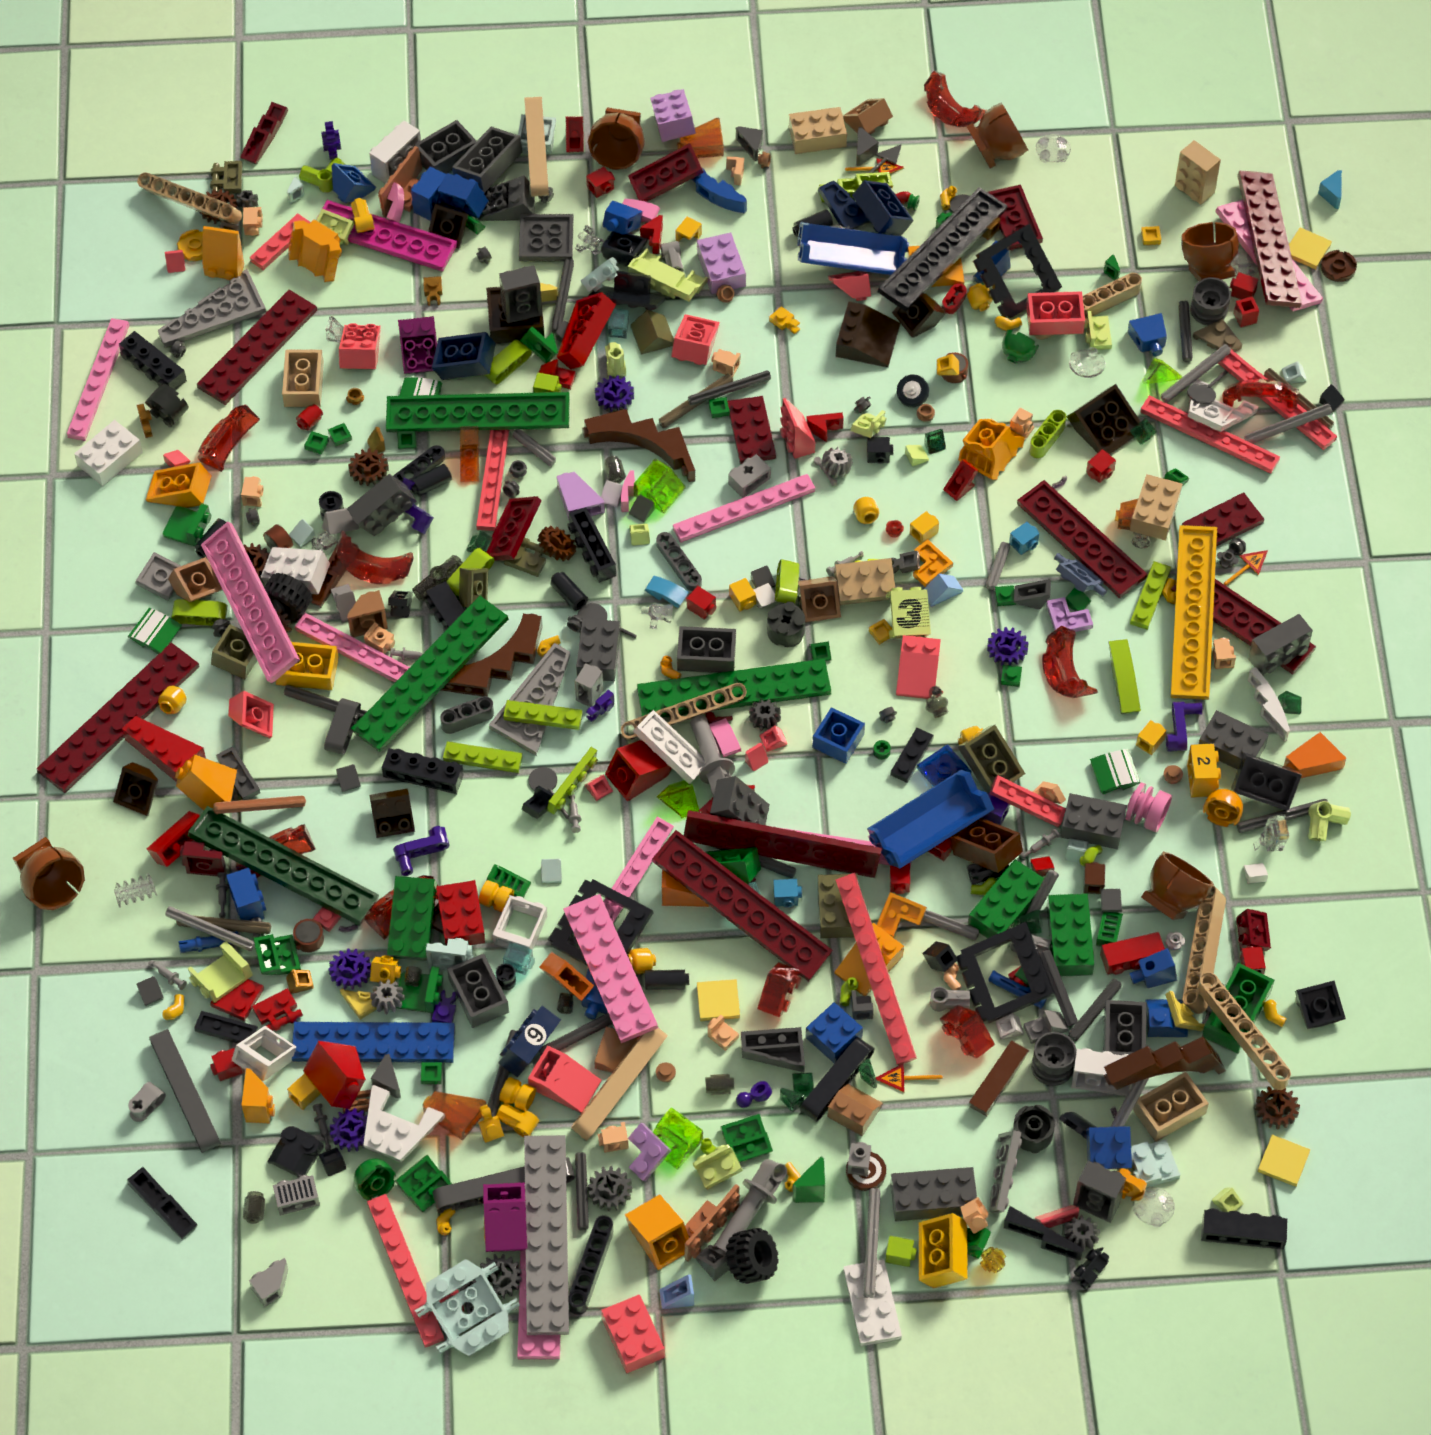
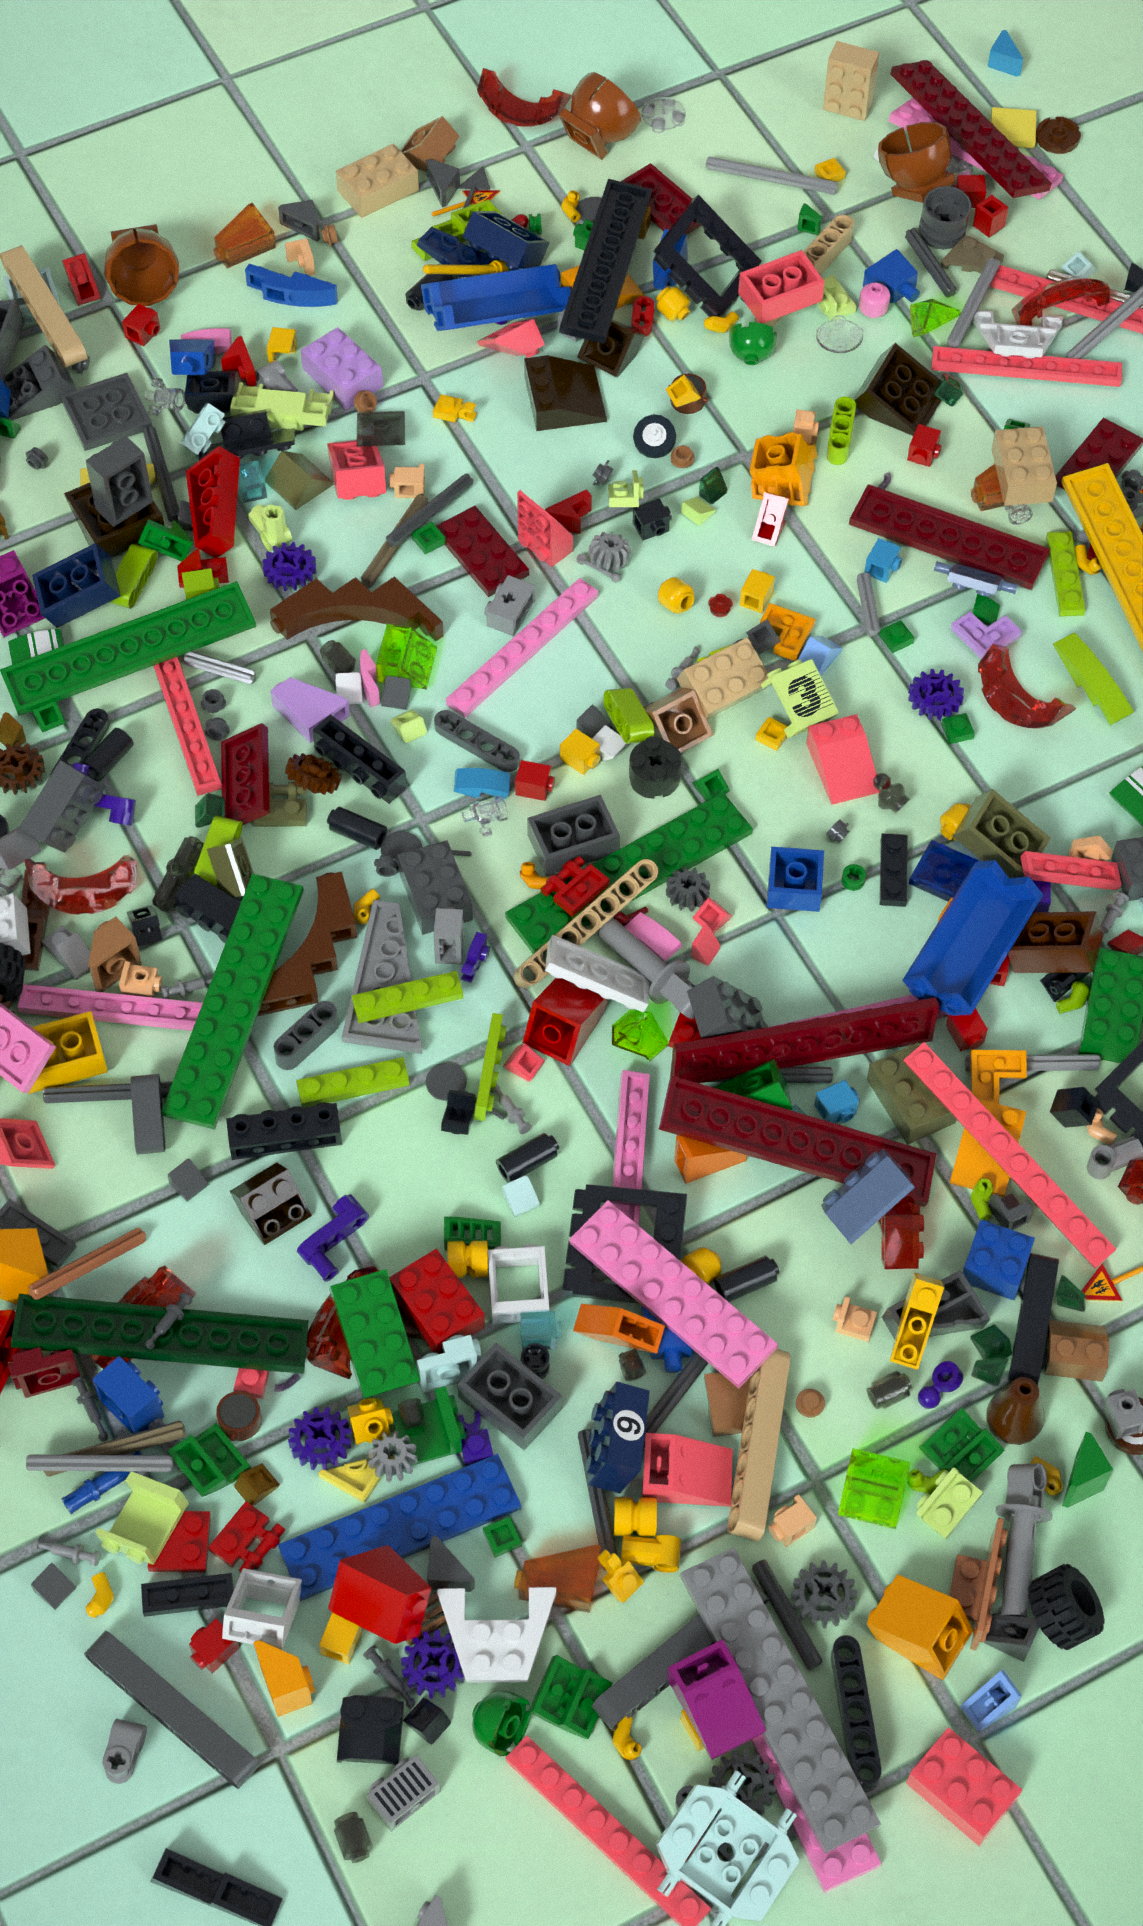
camera: 25 degrees left, 0 degrees up
clear orange slope [460,426,480,482] -> none
dark red plate [628,143,704,202] -> none
lavender plate [628,1123,672,1181] -> none
lavender brick [650,89,696,142] -> none
light yellow tile [697,979,740,1021] -> none
dark grey slope [1014,579,1051,610] -> none
dark grey piece [1187,370,1227,404] -> none
none -> dark grey piece [145,1292,193,1350]
none -> clear smoke plate [357,411,405,446]
none -> yellow piece [423,260,509,275]
none -> black brick [496,1133,559,1183]
none -> red plate [540,856,610,917]
none -> light grey axle [706,156,838,195]
none -> sand blue slope [821,1149,915,1245]
none -> bright pink head [859,283,890,318]
none -> yellow slope [890,1272,944,1370]
none -> reddish brown cone [986,1377,1045,1445]

